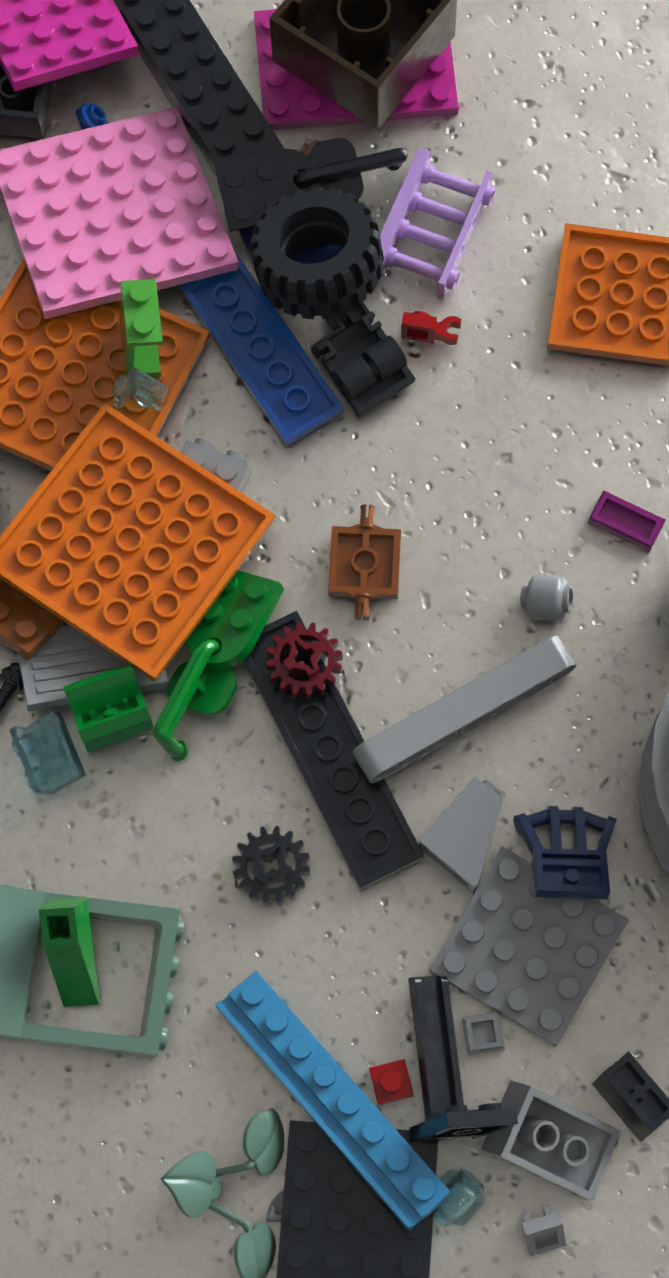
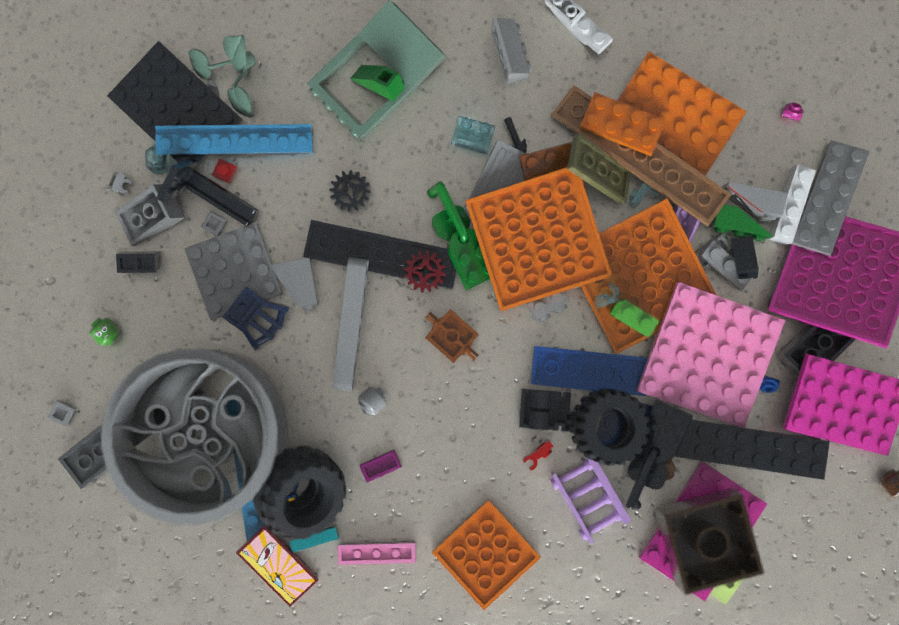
camera: 125 degrees right, 15 degrees up
green bracket [63,663,154,753] -> none

